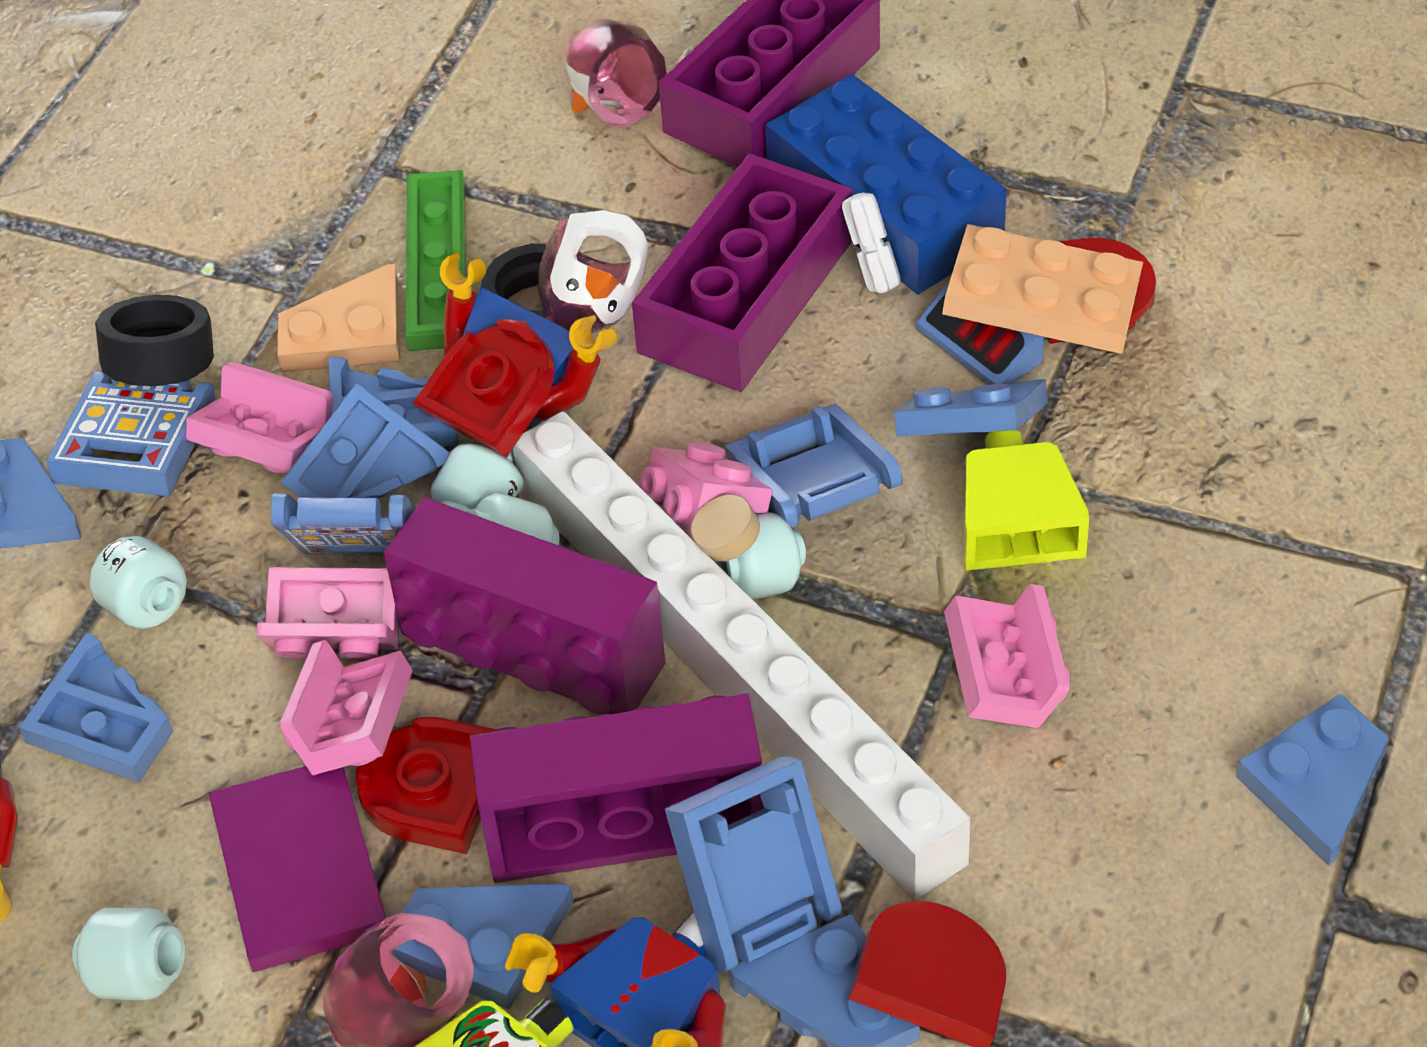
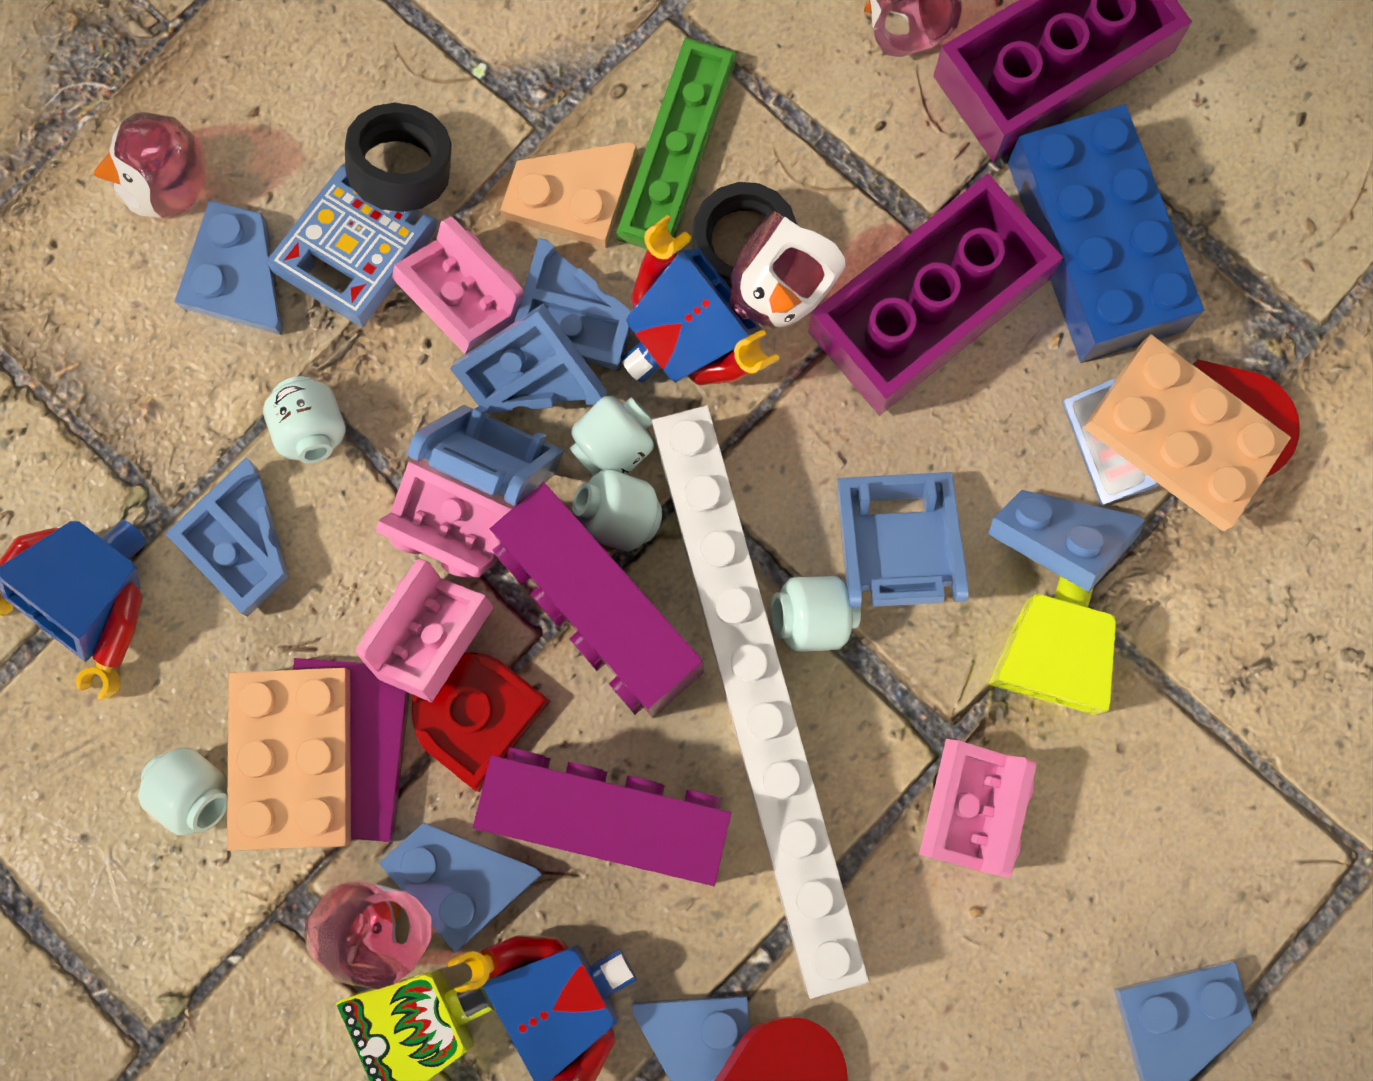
camera: 25 degrees right, 30 degrees up
red tile [413,319,554,458] -> none
bright pink bracket [639,442,773,543] -> none
medium blue container [665,756,842,973] -> none
tan tile [691,494,760,561] -> none
white piece [842,192,901,293] -> none
none -> light nougat plate [227,668,351,851]

